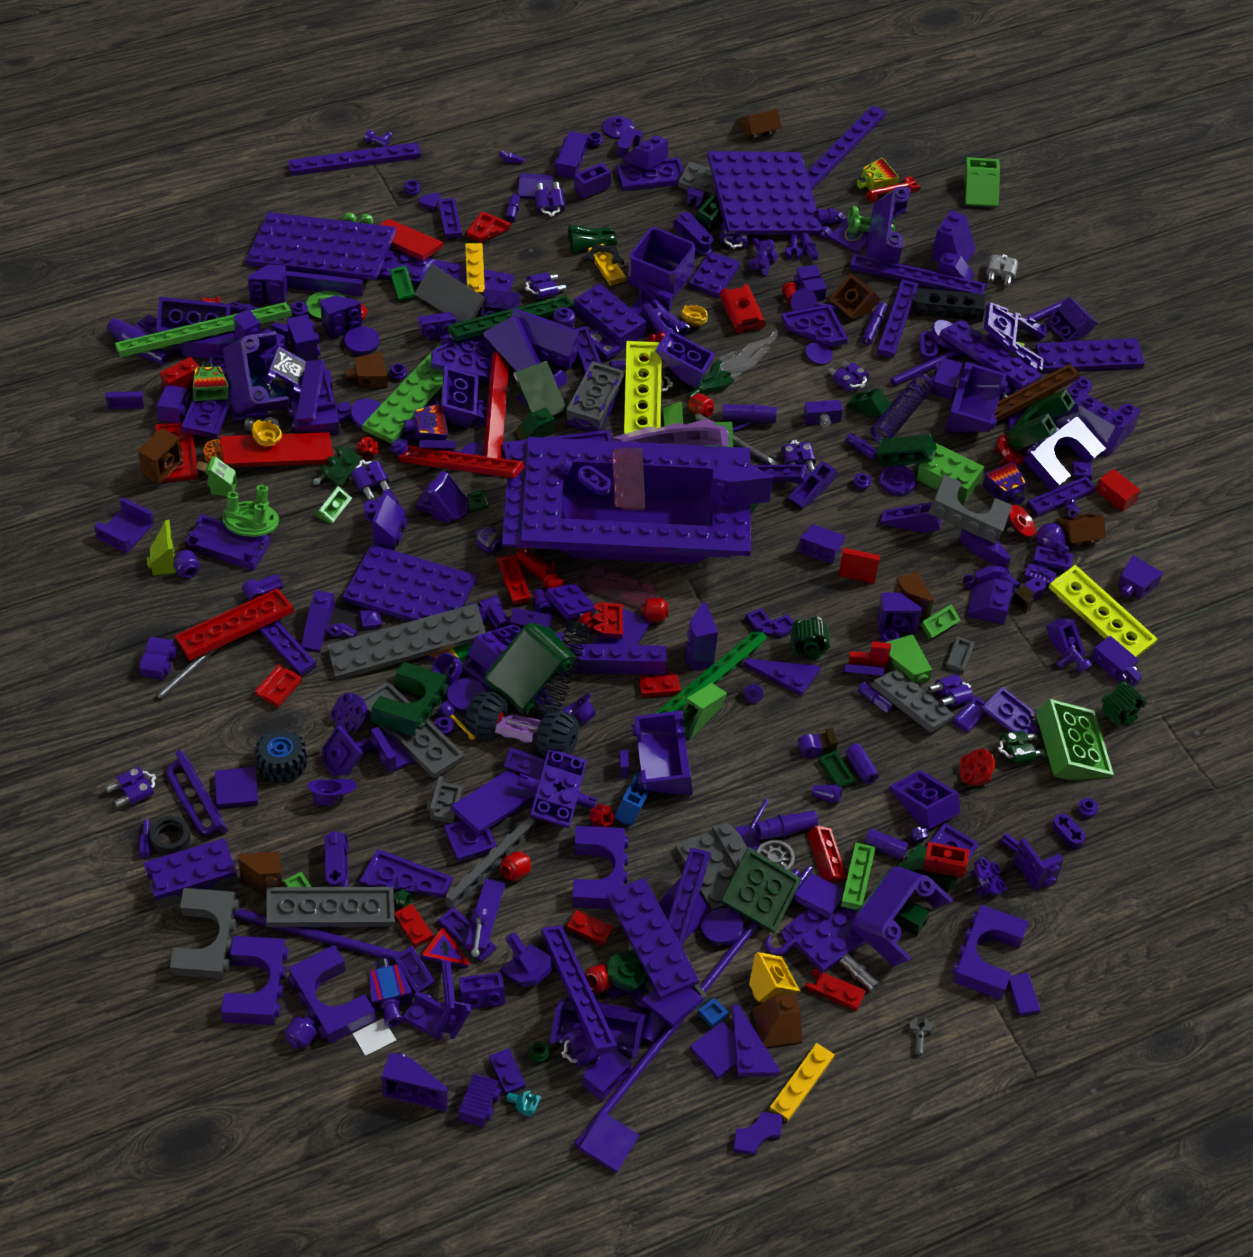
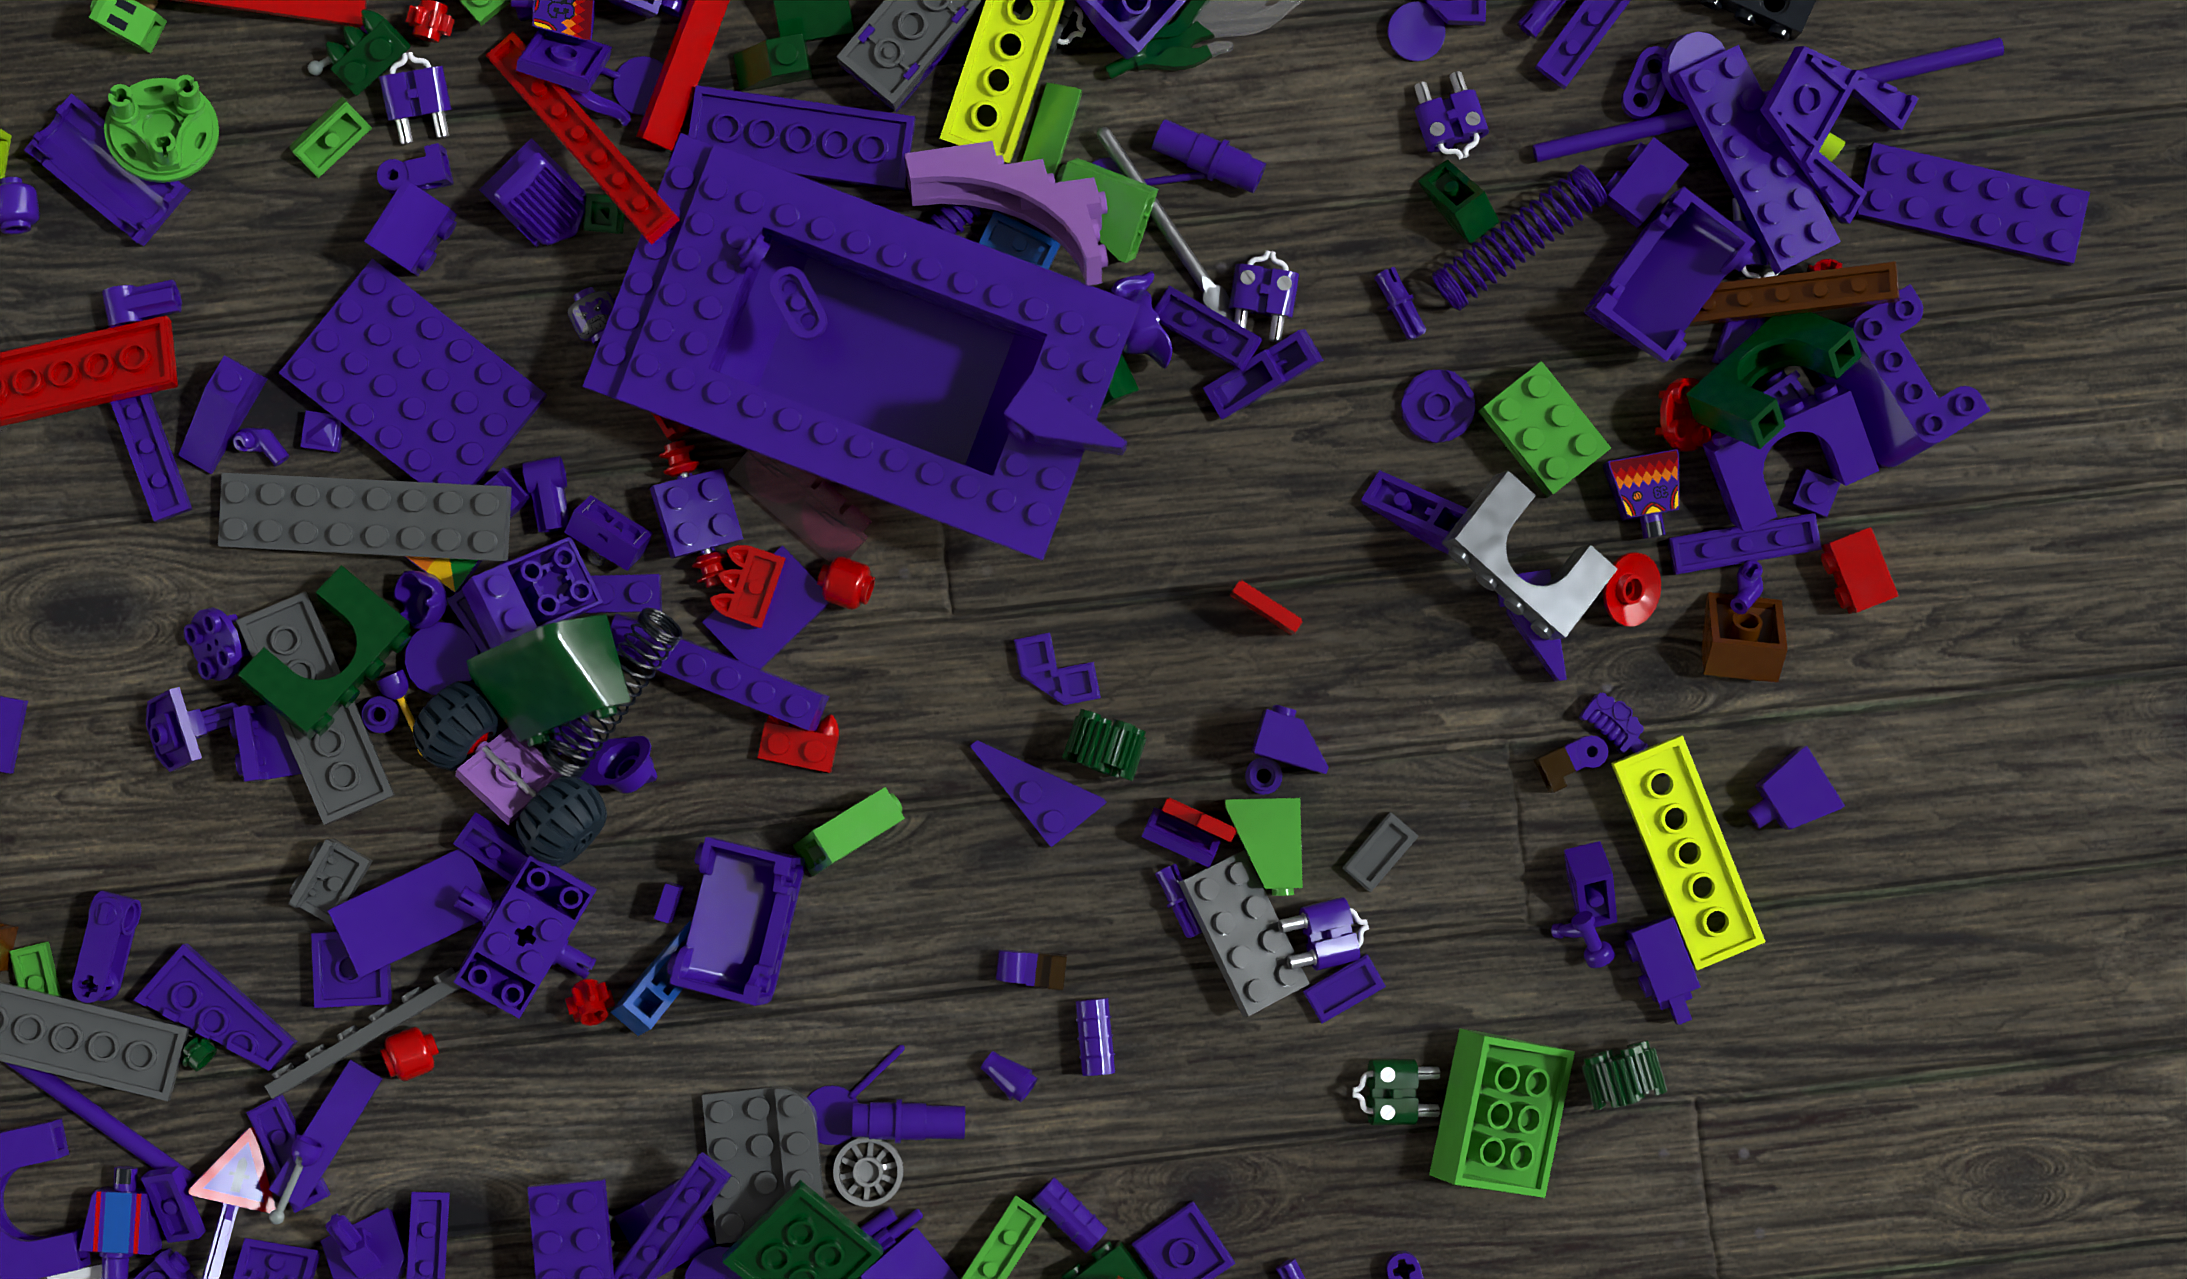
camera: 30 degrees right, 35 degrees up
red plate [255,665,302,708] -> none
black wheel [255,729,307,783] -> none
dark purple piece [307,779,357,806] -> none
dark purple plate [390,439,408,455] -> none
red plate [394,904,433,948] -> none
red plate [497,554,531,606] -> none
dark purple cone [533,589,553,615] -> none
red plate [567,910,614,947] -> none
dark purple arch [572,826,629,909] -> none
clear pink windscreen [613,447,645,510] -> none
green plate [654,632,767,714] -> none
dark purple slope [684,602,718,671] -> none
red head [688,393,714,418] -> none
dark purple plate [743,684,763,703] -> none
dark purple bracket [798,524,845,564] -> none
dark purple piece [803,400,843,428] -> none
red slope [807,826,847,883] -> none
dark green tile [818,751,856,789] -> none
dark purple plate [853,473,872,490] -> none
dark green brick [876,434,937,467] -> none
dark purple slope [889,770,961,829] -> none
reddish brown slope [894,571,934,622] -> none
dark purple plate [909,826,929,844] -> none
bright green plate [920,604,961,639] -> none
red plate [959,748,995,786] -> none
dark purple arm [963,566,1021,593] -> none
dark purple slope [967,578,1014,625] -> none
dark purple tile [981,687,1039,735] -> none
dark purple plate [1033,546,1073,572] -> none
dark purple hair [1036,523,1069,555] -> none
dark purple slope [1045,296,1098,342] -> none
dark purple plate [1078,798,1098,818] -> none

